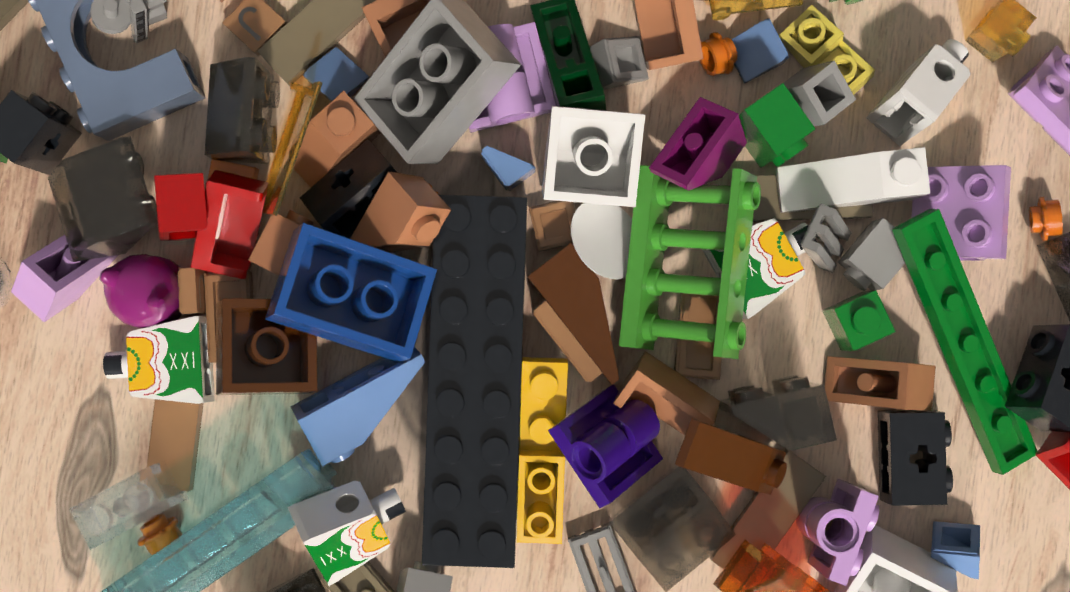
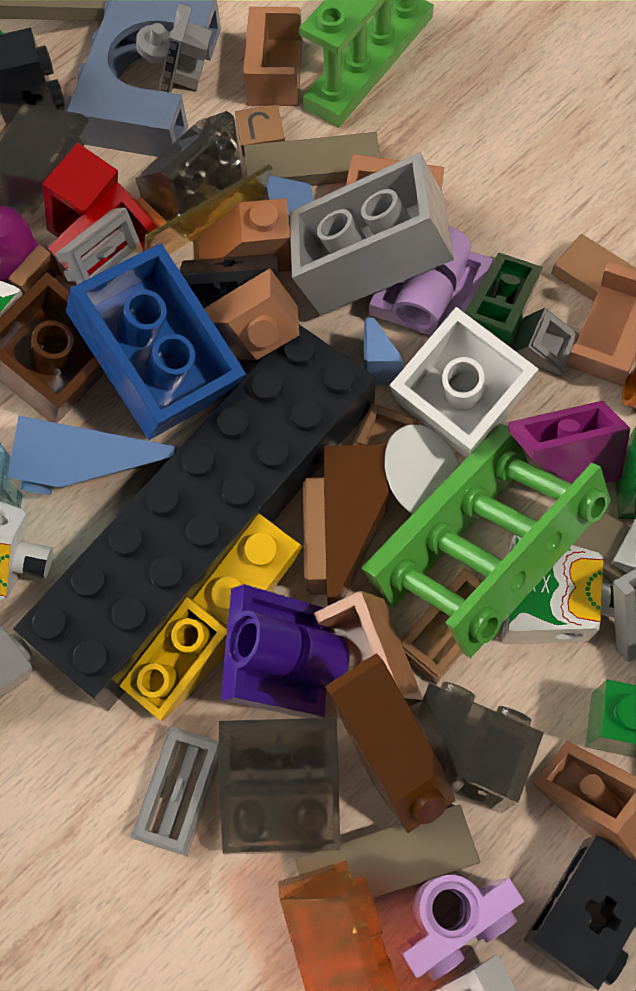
camera: 40 degrees right, 20 degrees down
none -> light grey tile [55,207,143,284]

